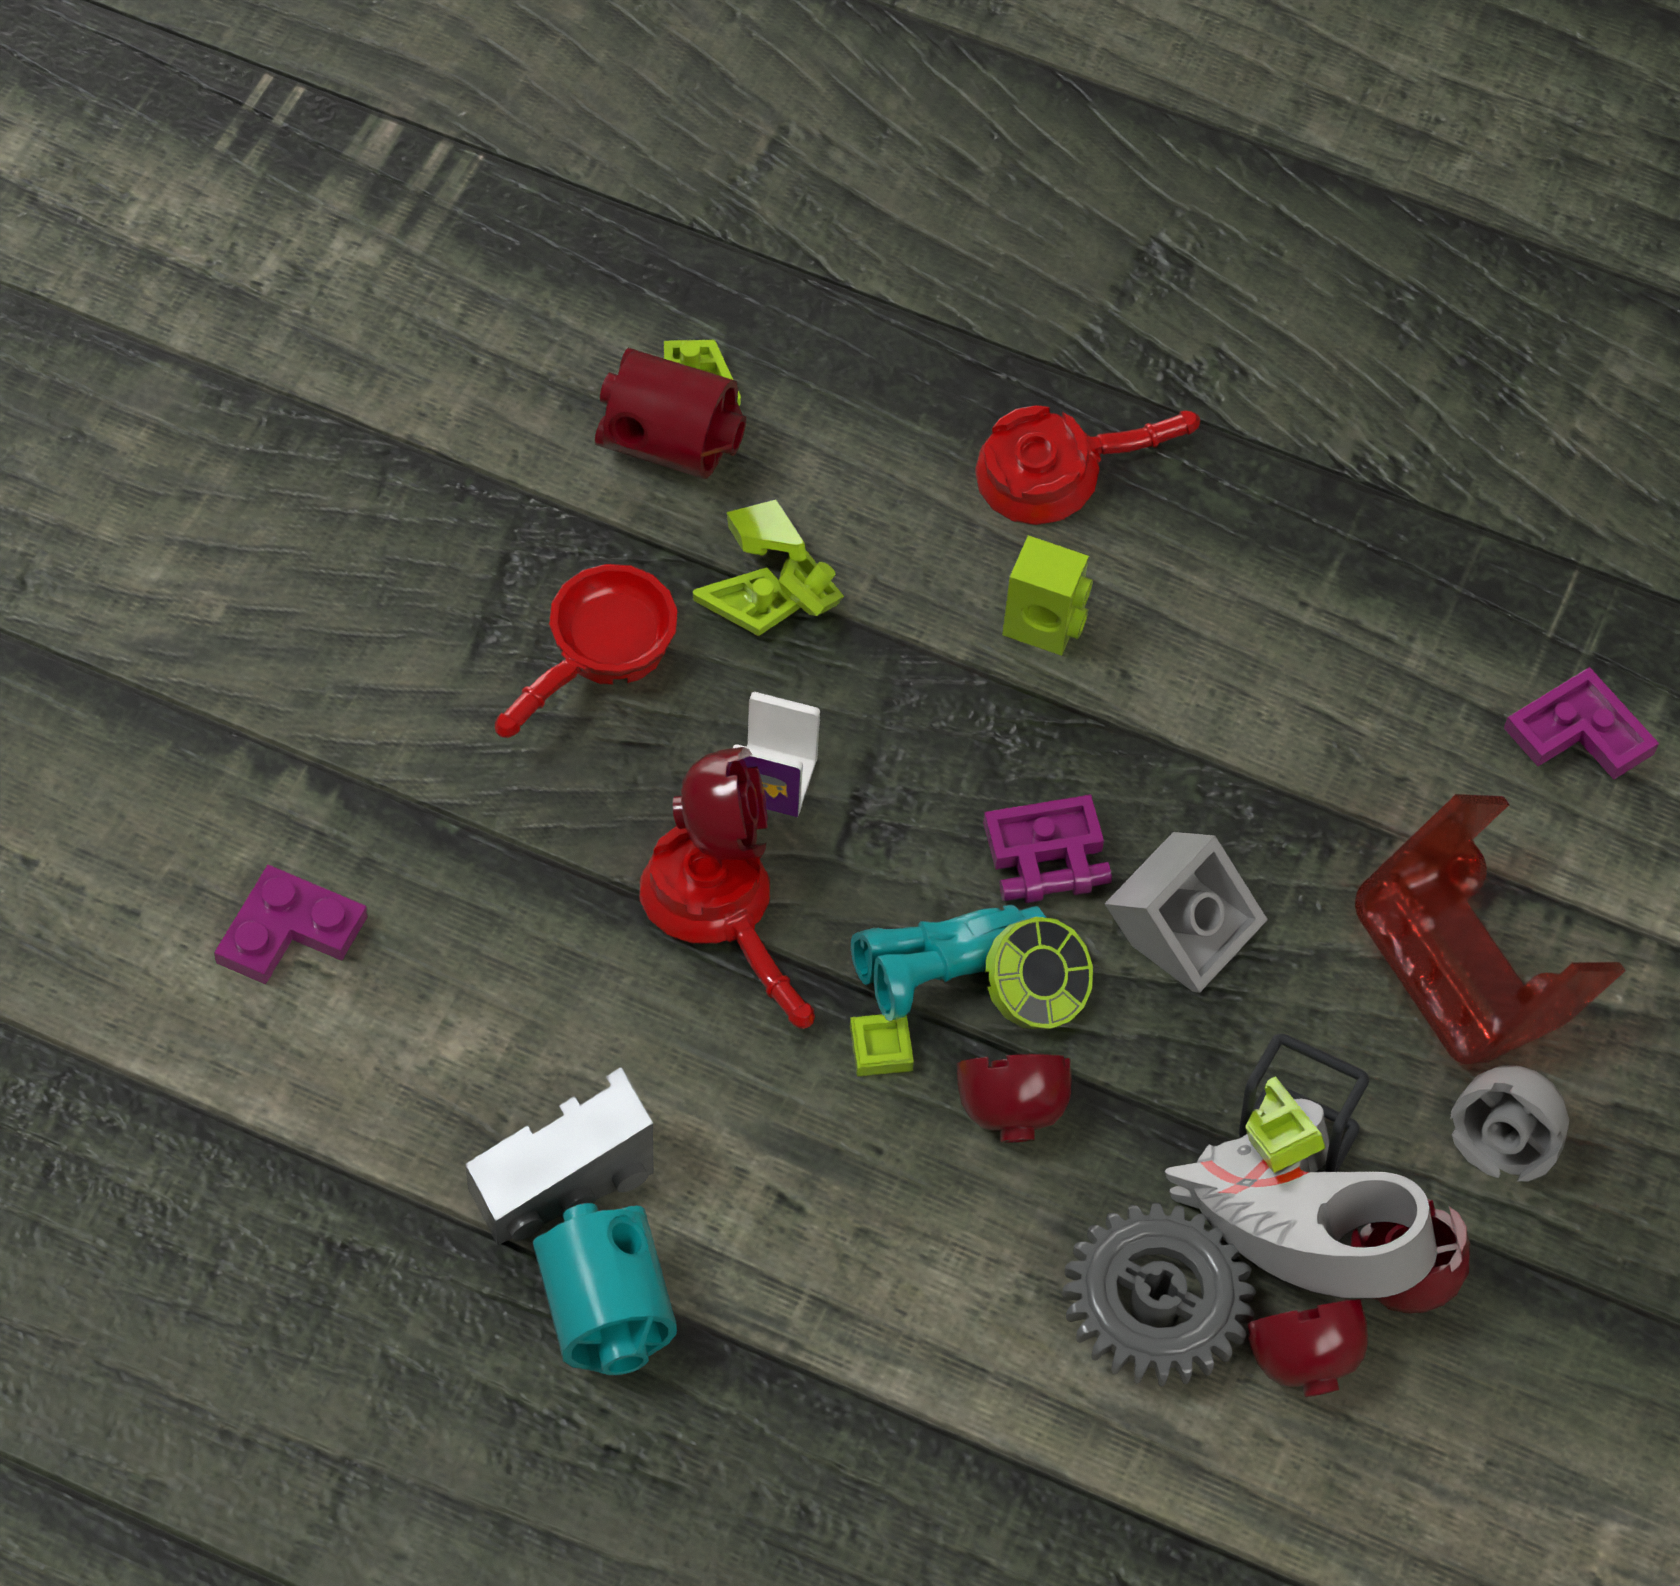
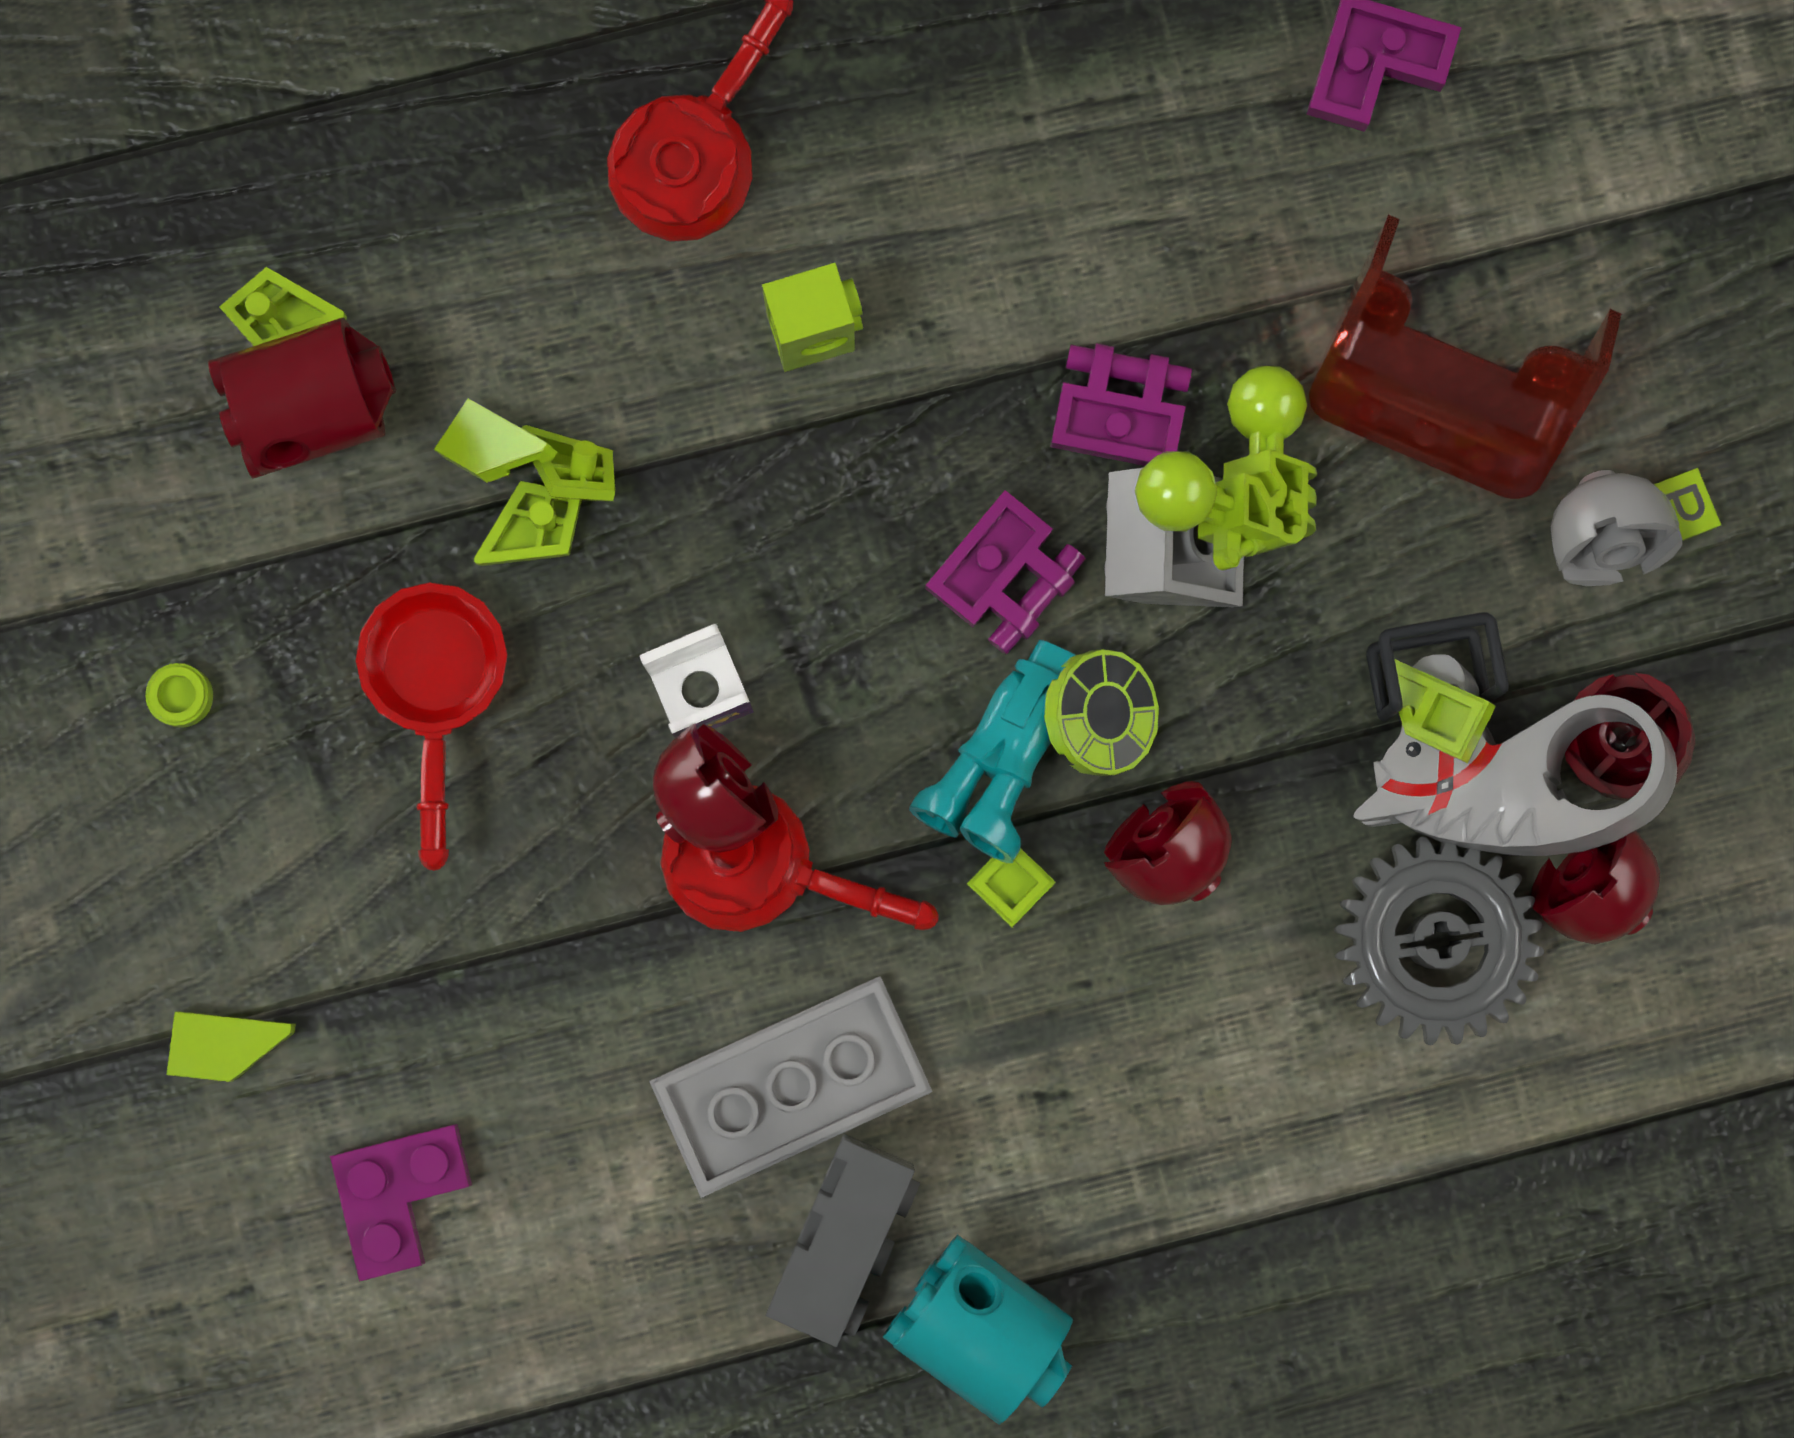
camera: 40 degrees left, 25 degrees up
none -> lime tile [145,663,213,728]
none -> lime tile [166,1011,296,1082]
none -> light grey tile [649,976,933,1198]
none -> magenta plate [1050,343,1192,466]
none -> lime piece [1134,366,1317,571]
none -> lime tile [1654,468,1721,541]

